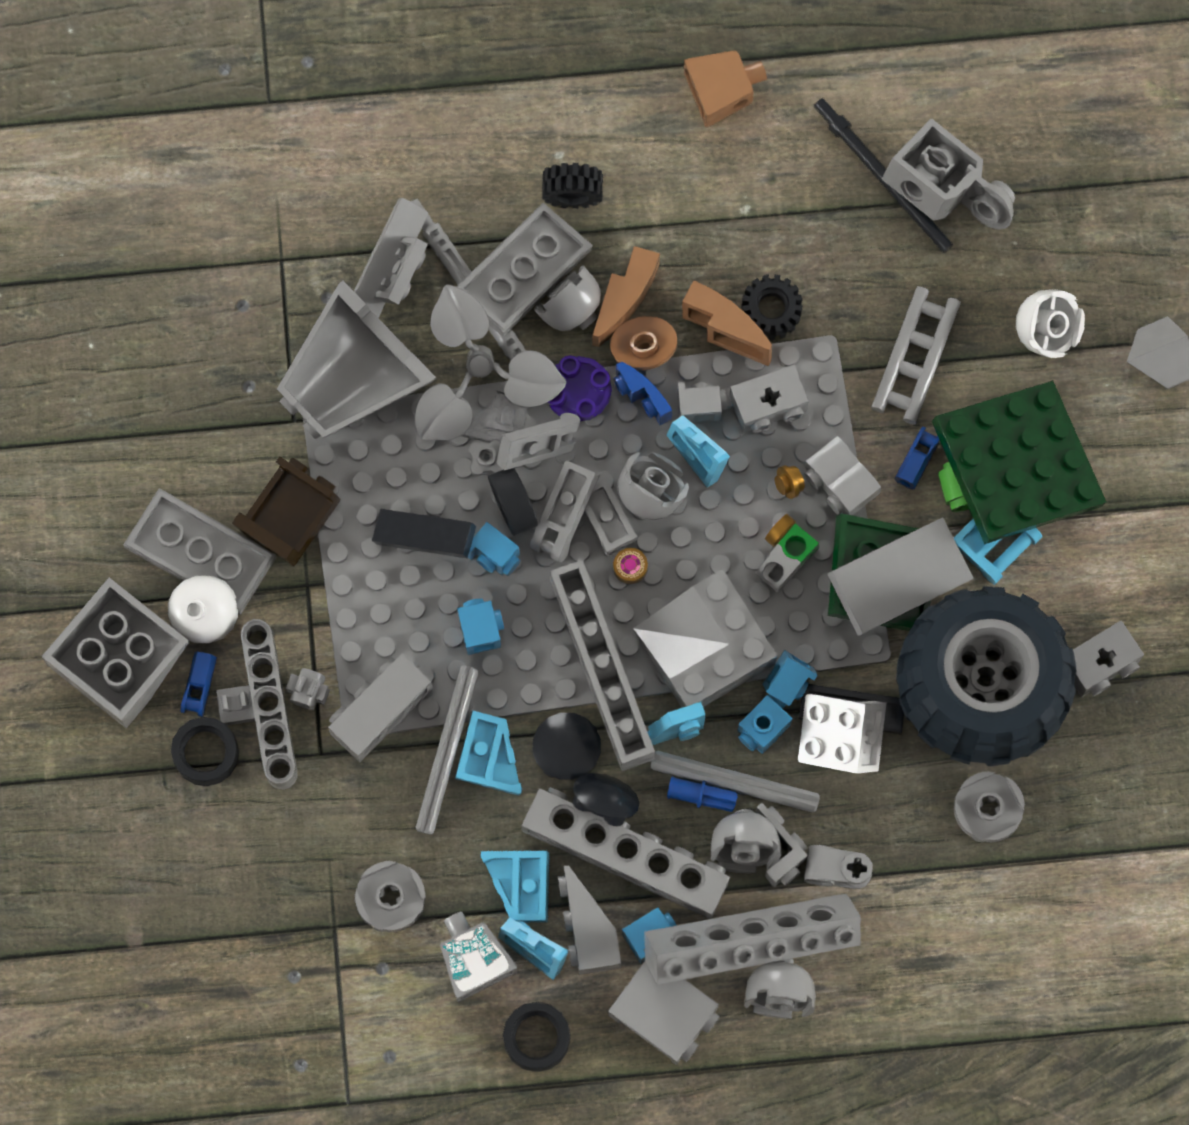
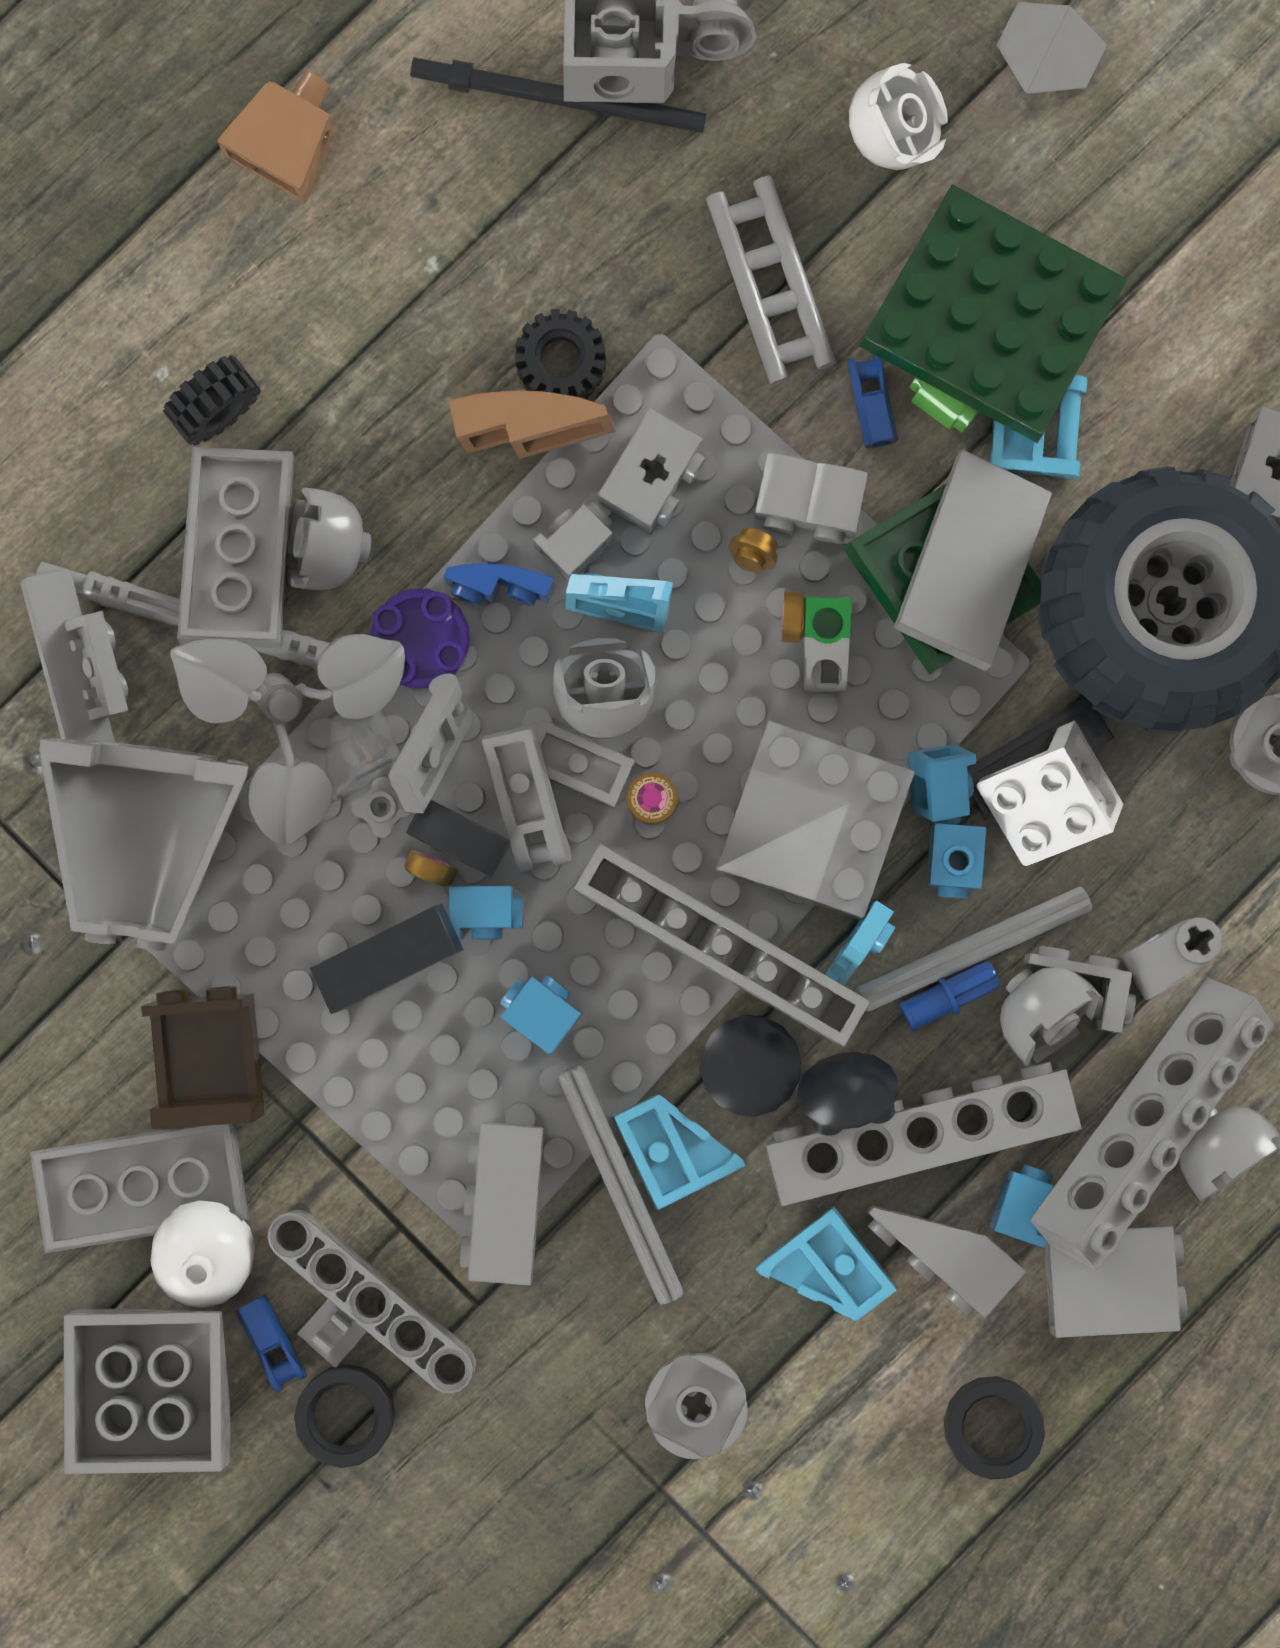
camera: 35 degrees left, 10 degrees up
light grey gear [285,668,330,710] -> none
torso [440,911,518,1003] -> none
medium azure wing [498,917,568,980] -> none
medium nougat slope [592,246,660,347] -> none
medium nougat dish [610,316,678,370] -> none
none -> pearl gold tile [404,849,458,887]

